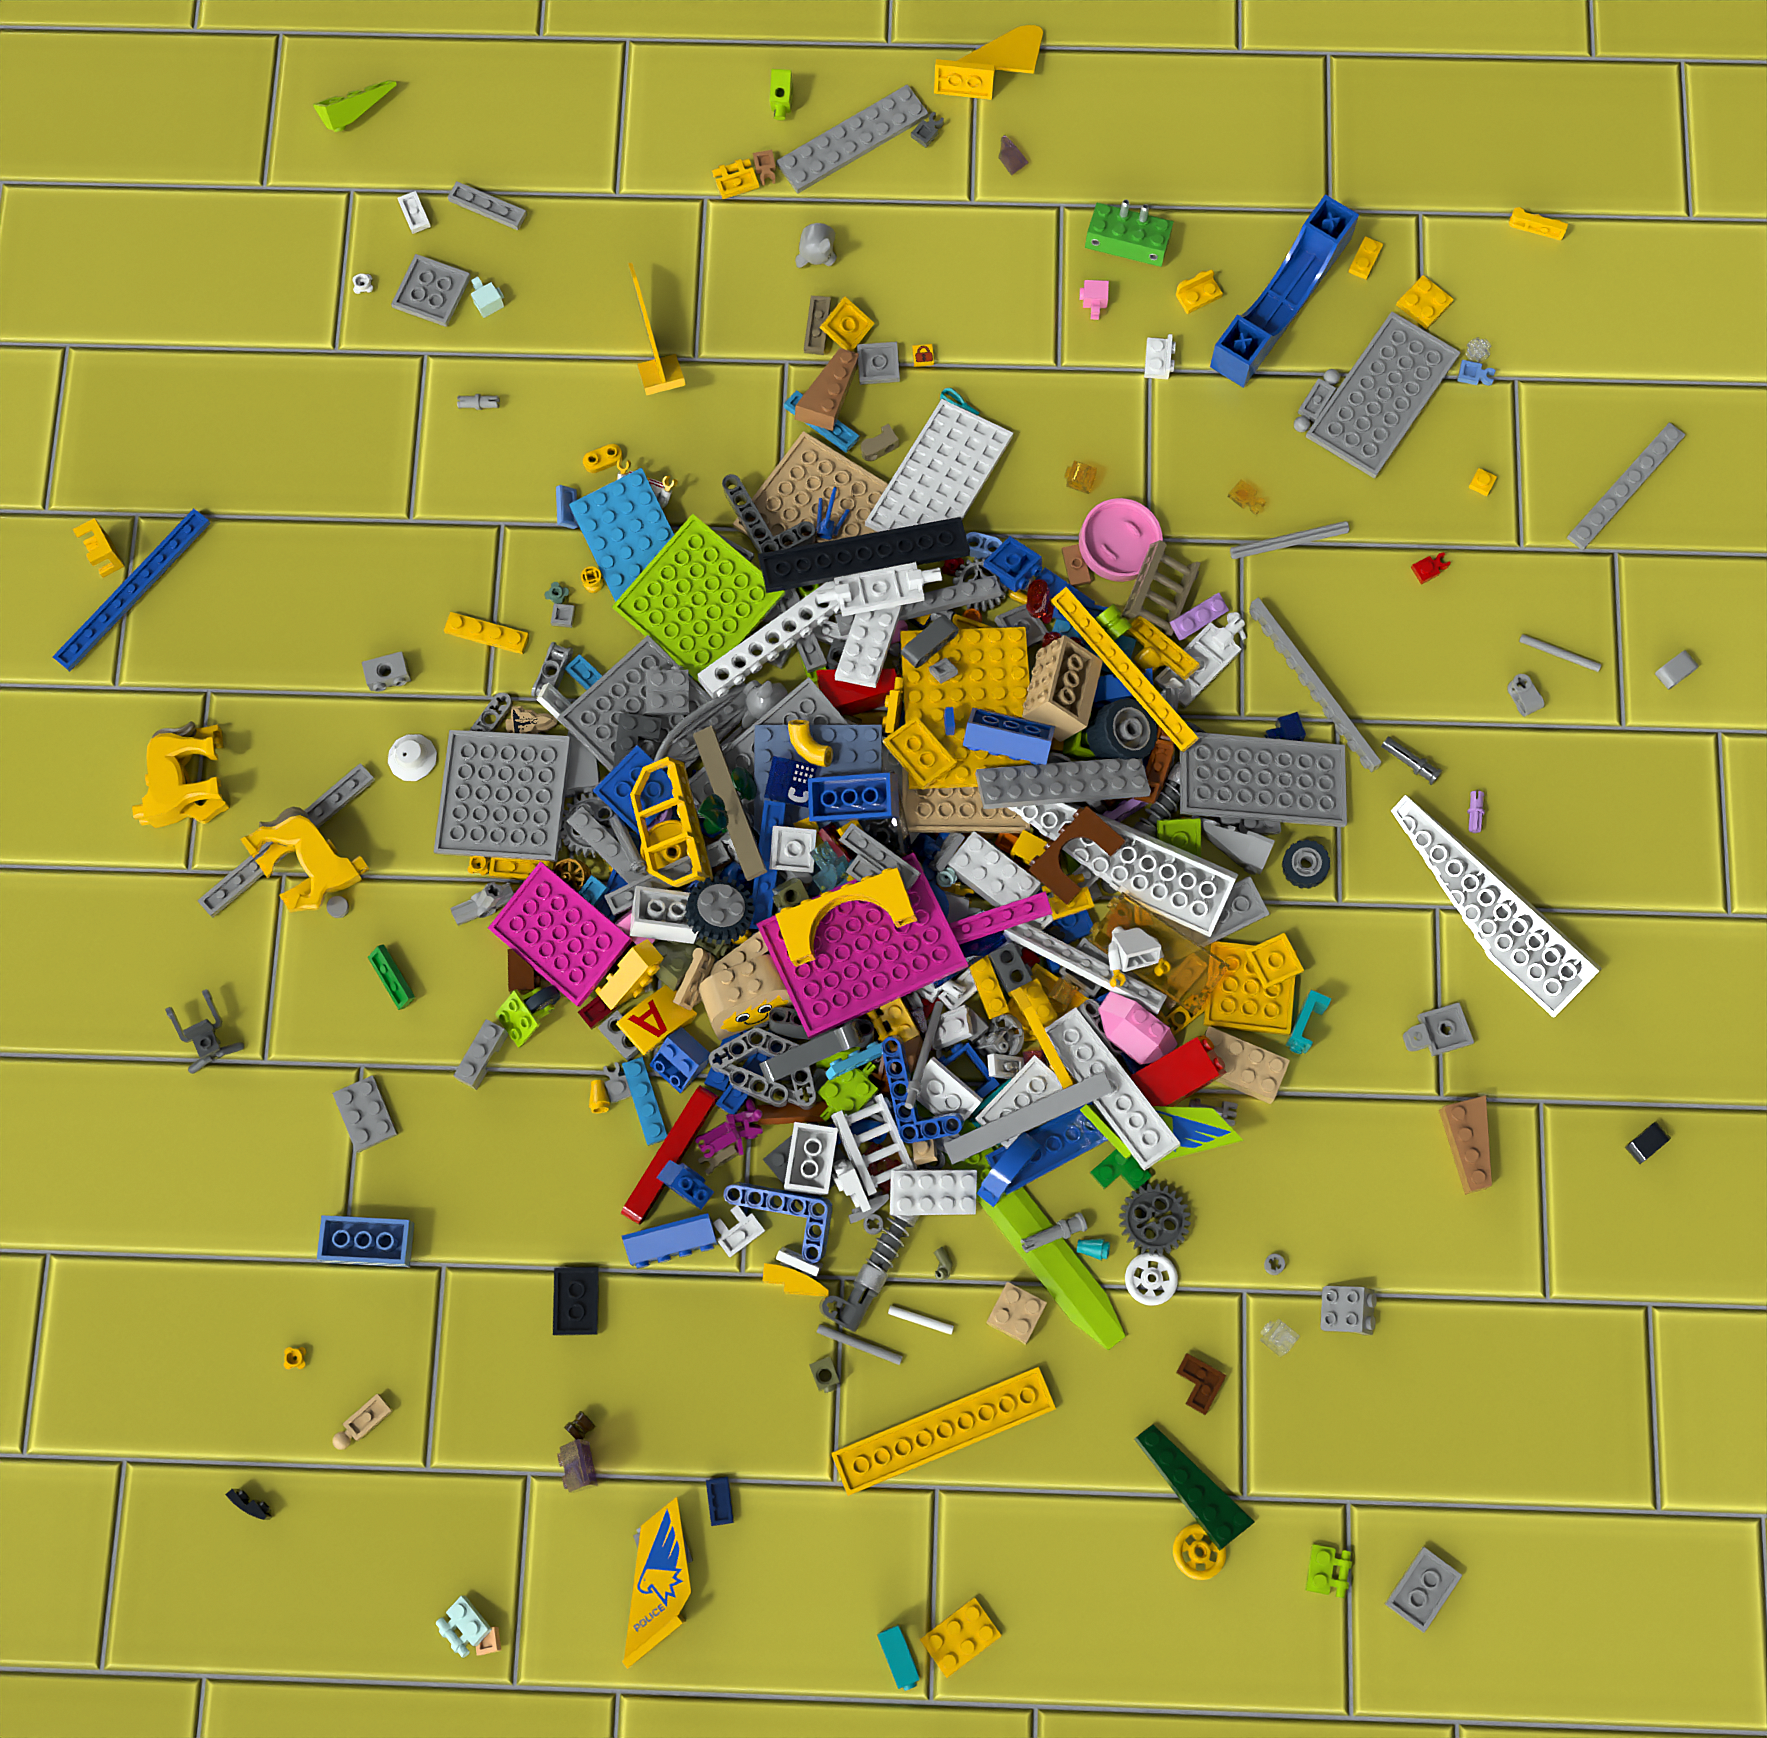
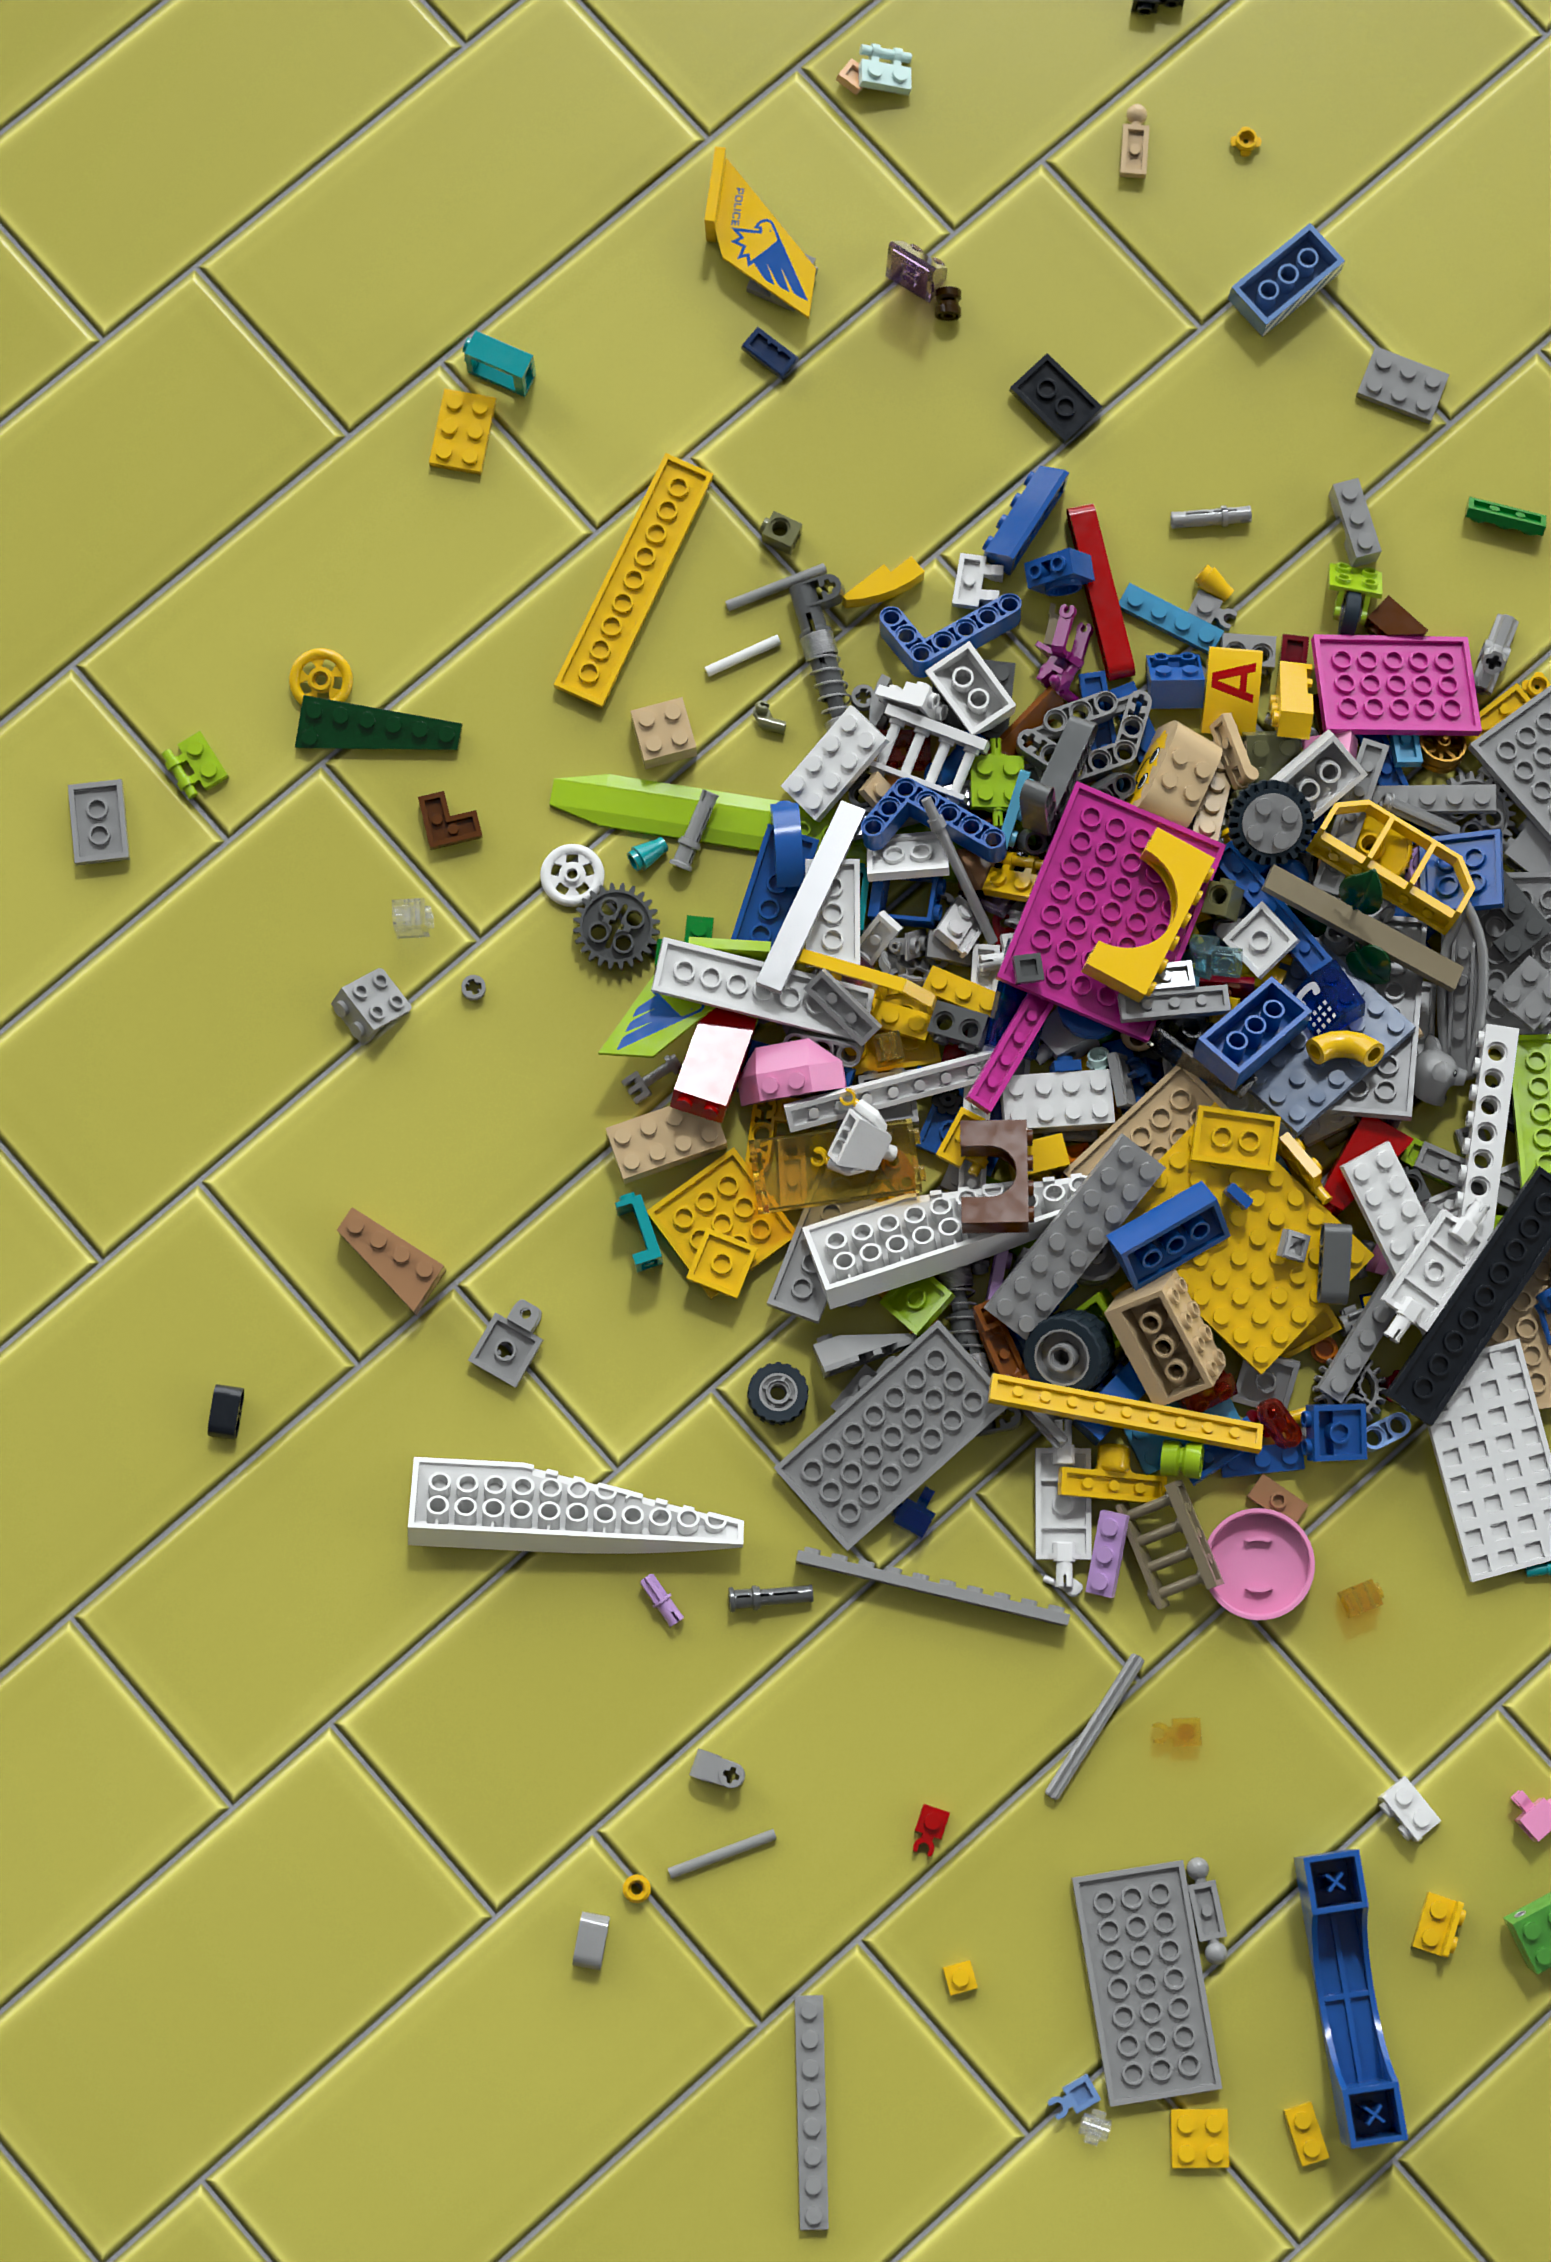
camera: 130 degrees right, 5 degrees up
white plate [776,1247,823,1277] -> none
none -> yellow plate [623,1875,651,1903]
none -> light grey plate [803,968,882,1047]
none -> dark grey plate [1012,953,1045,985]
none -> blue plate [1049,1056,1082,1073]
none -> light grey pin [1170,505,1252,529]

